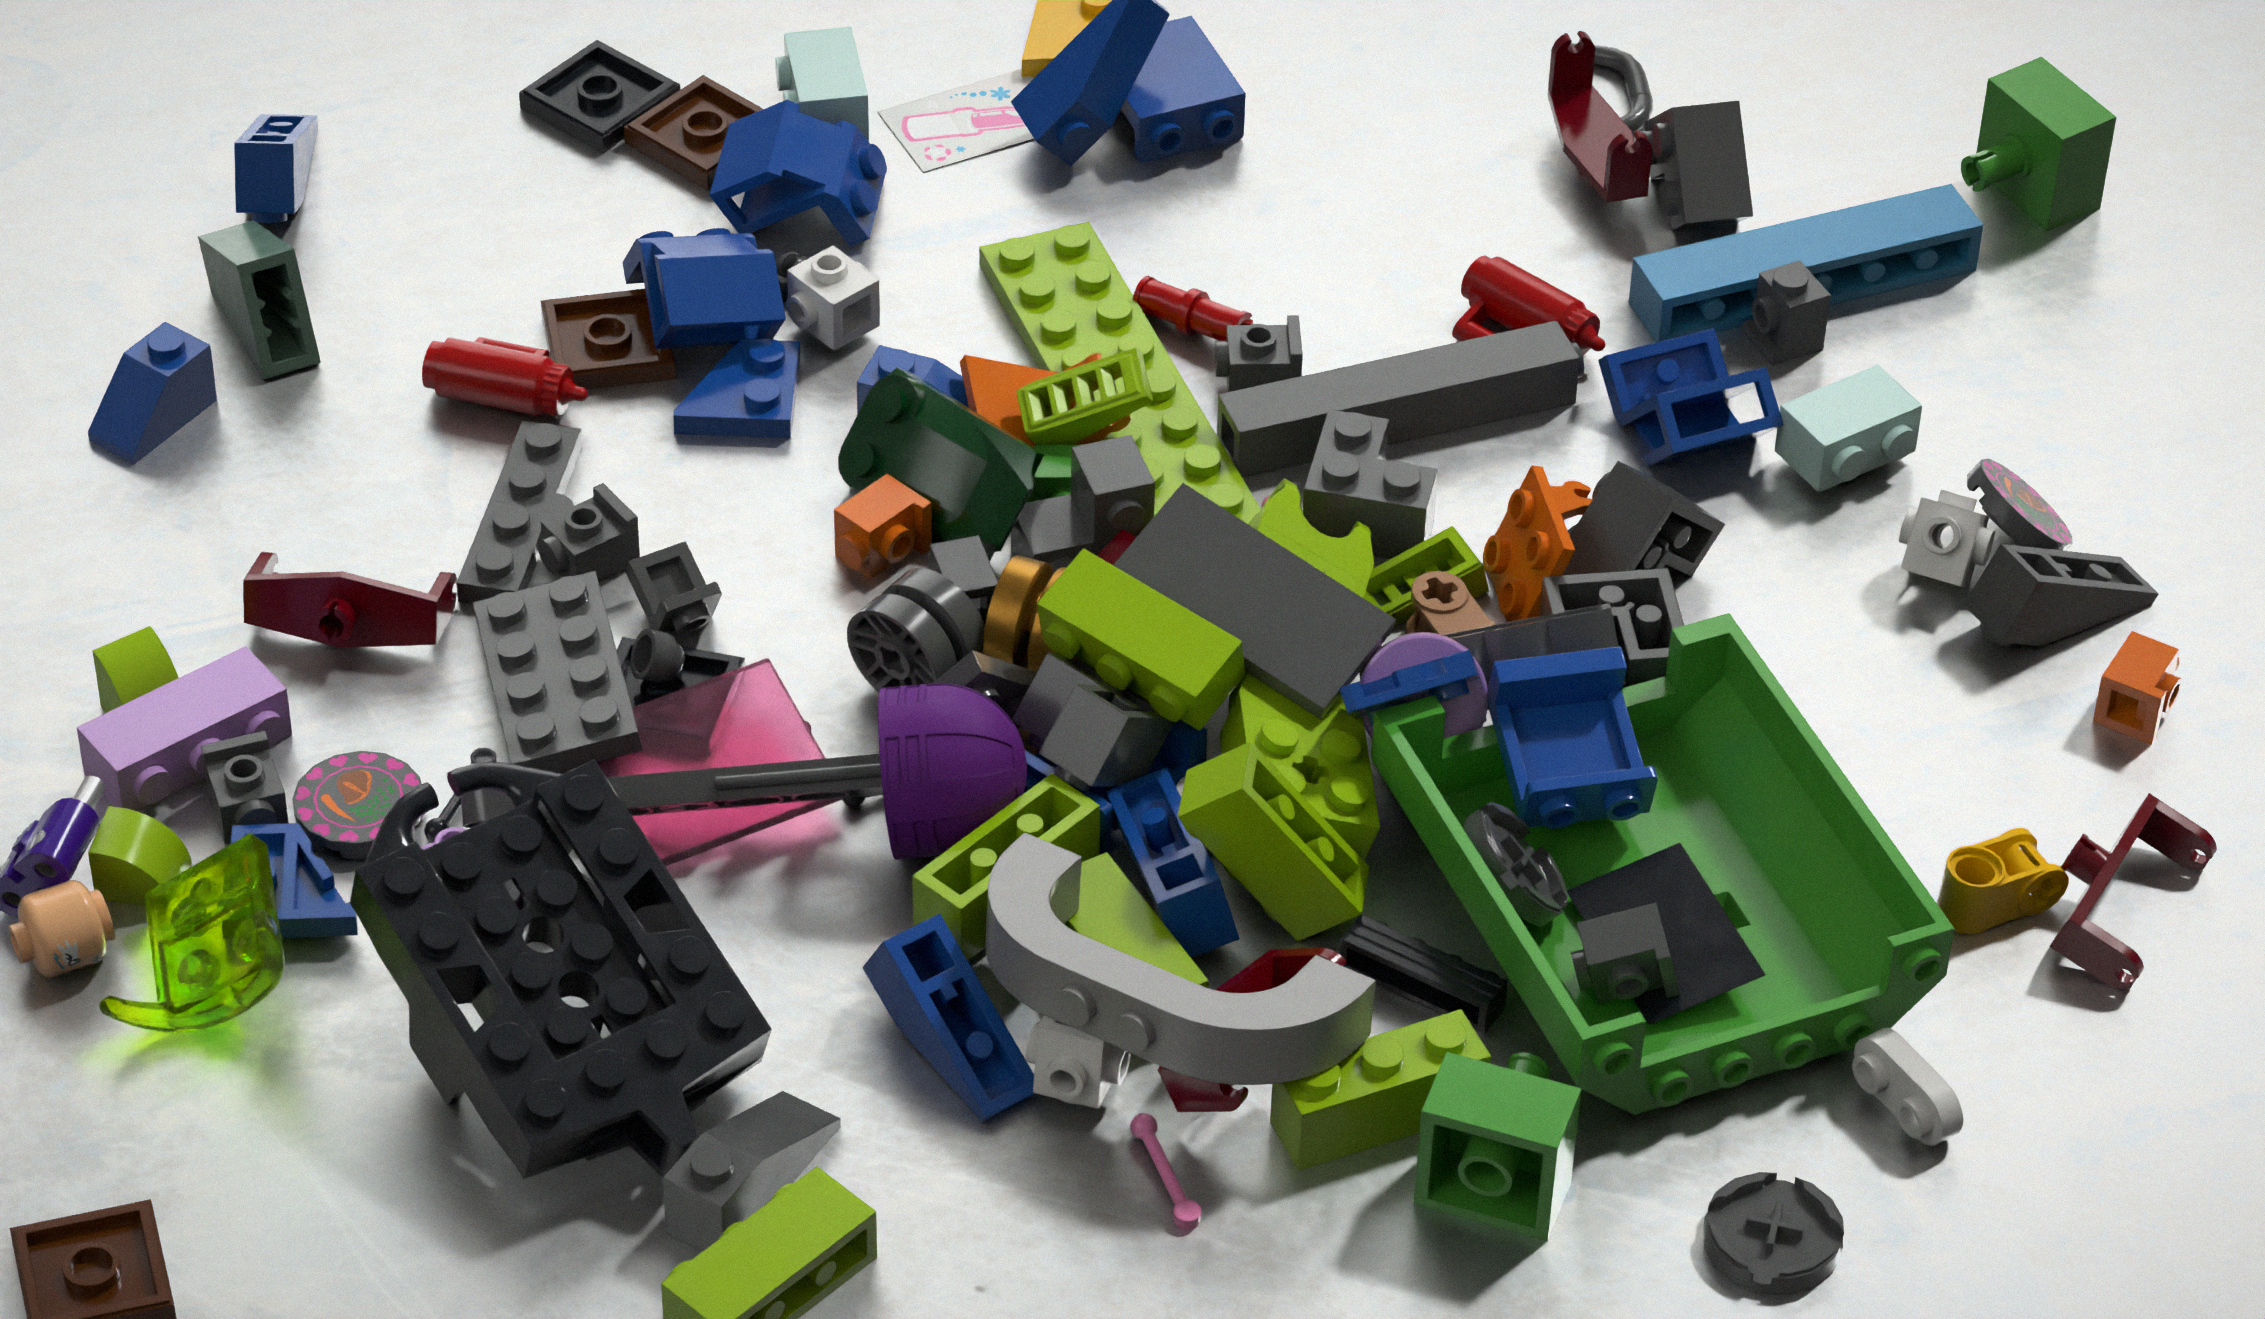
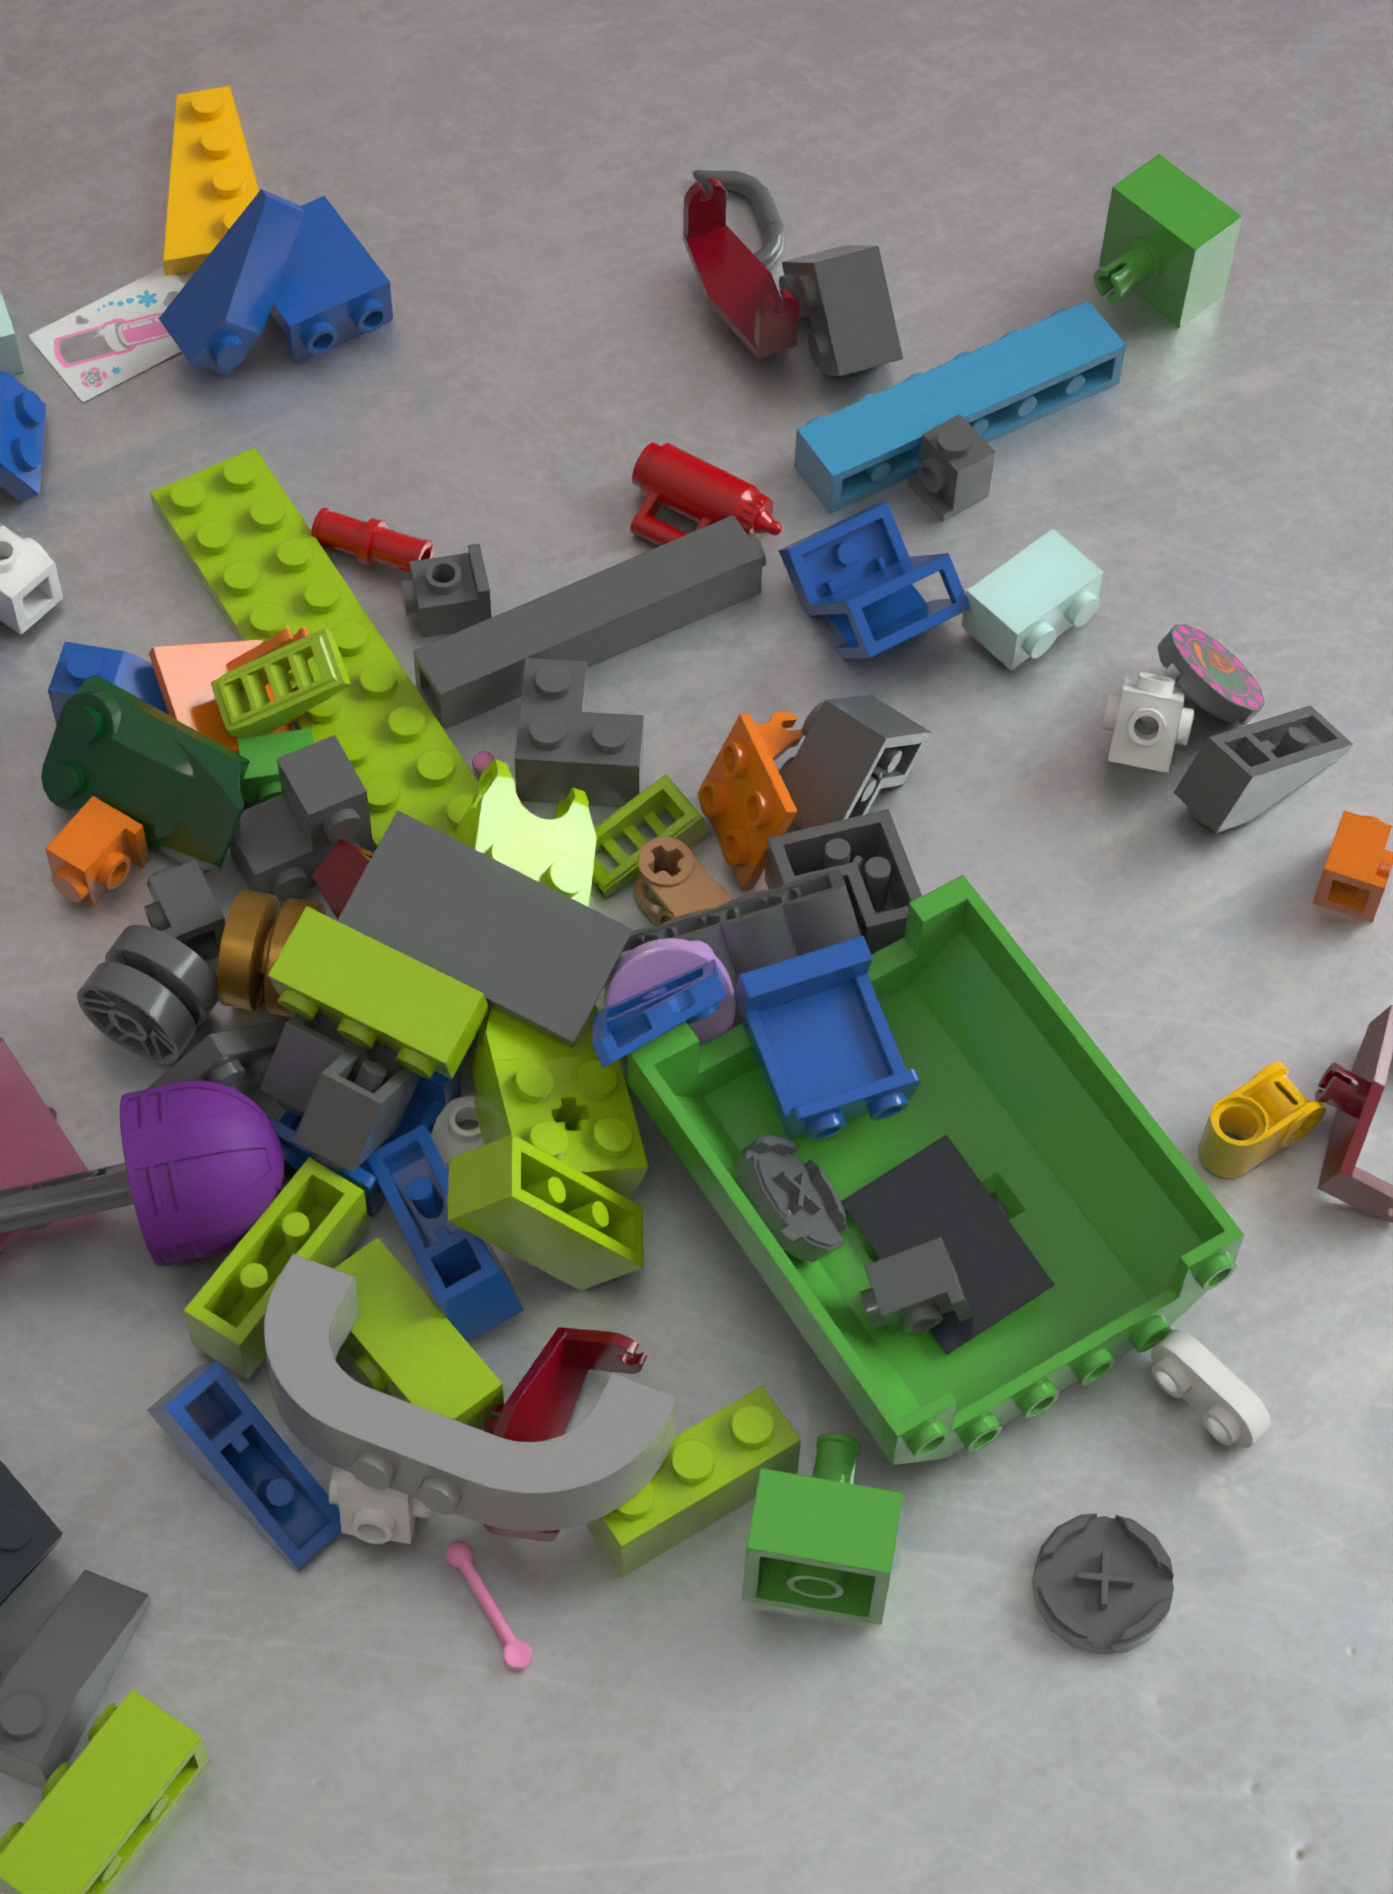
camera: 10 degrees left, 15 degrees up
black piece [1339,914,1508,1034] -> none

